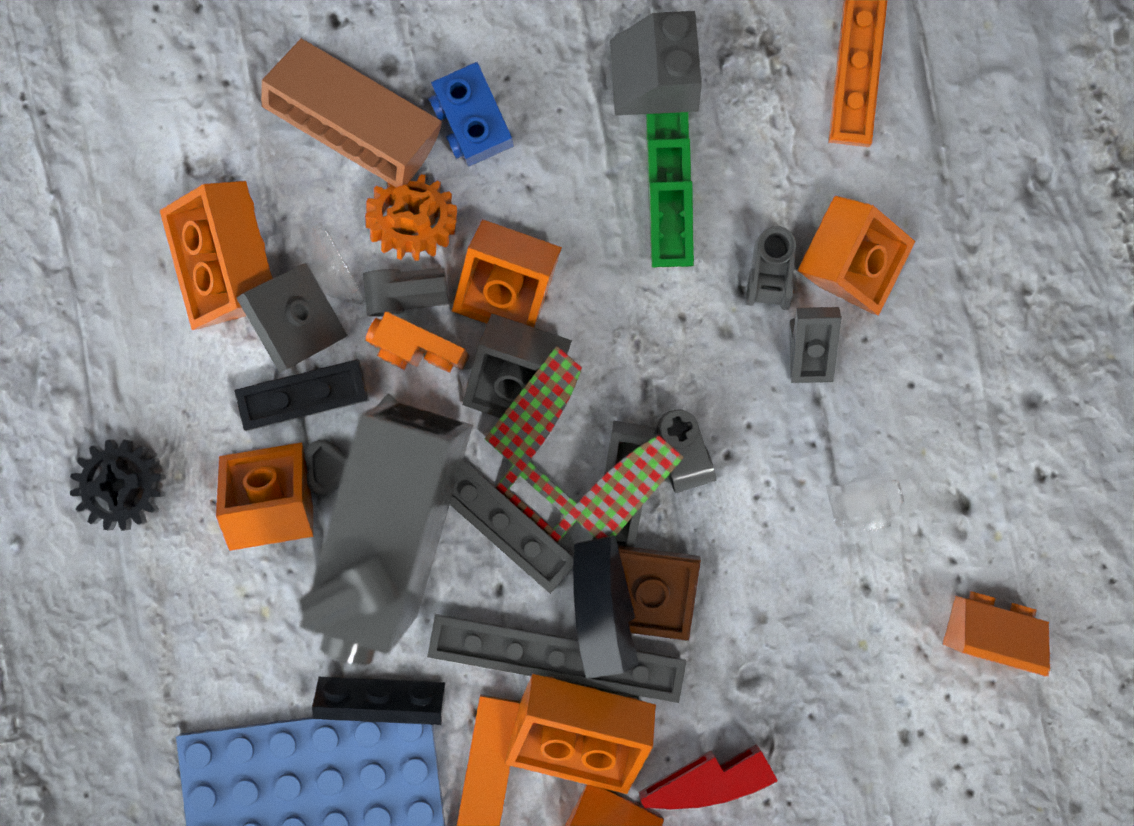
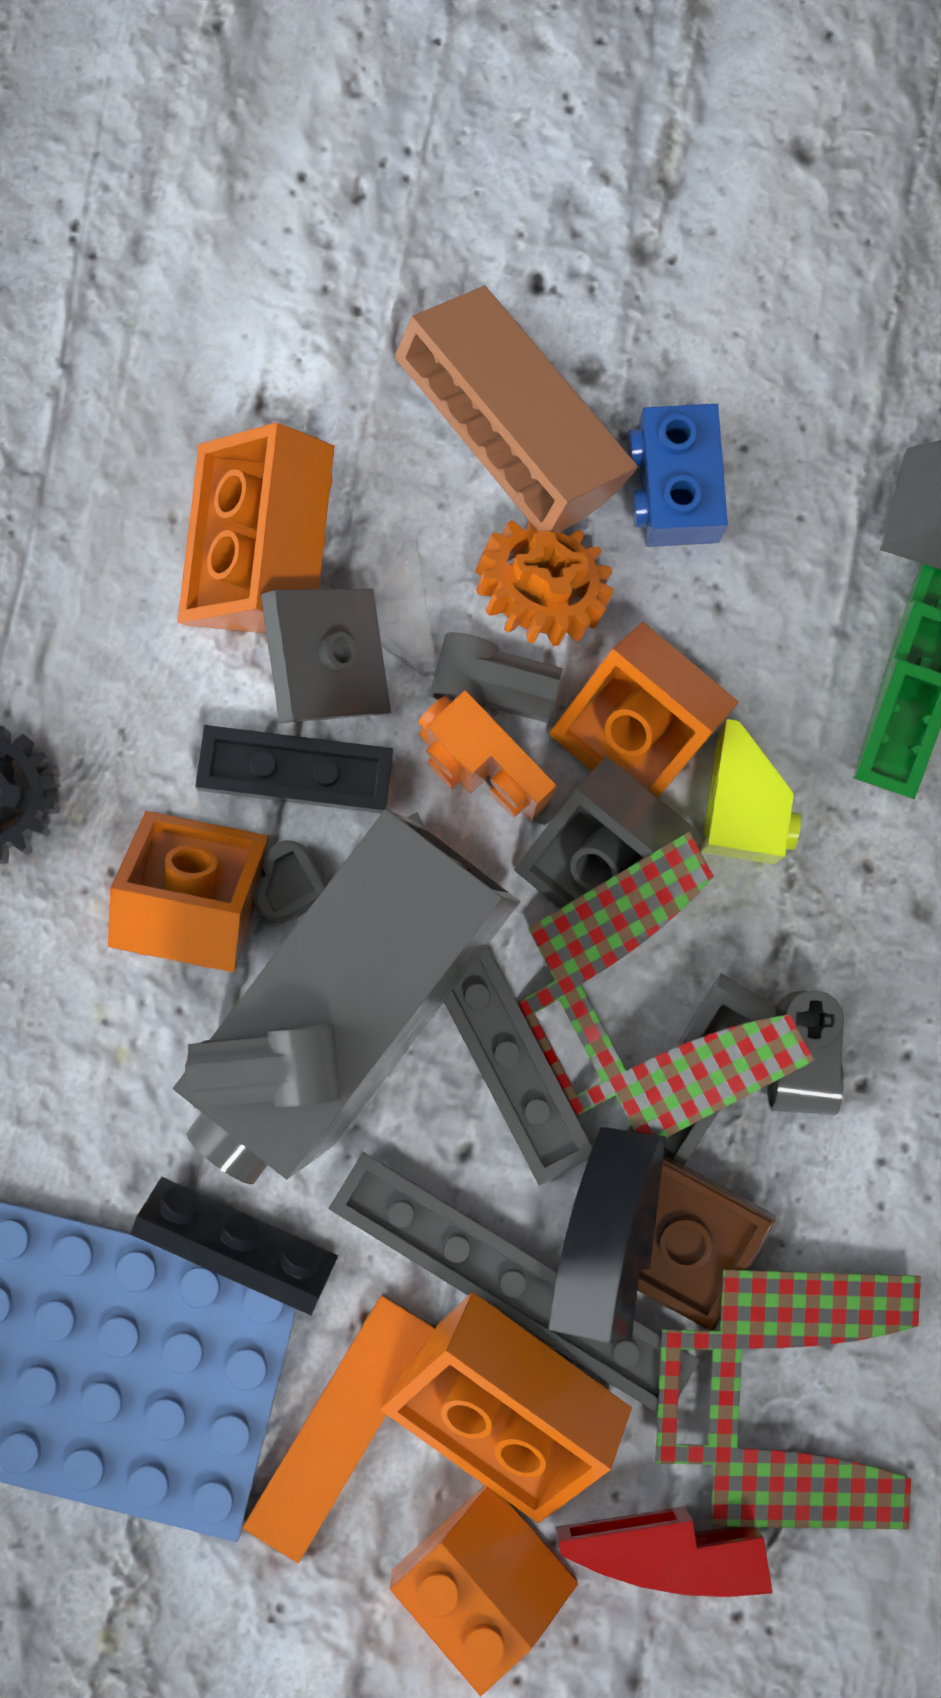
camera: 15 degrees right, 5 degrees down
none -> piece [655,1269,921,1529]
none -> neon yellow slope [700,719,801,864]

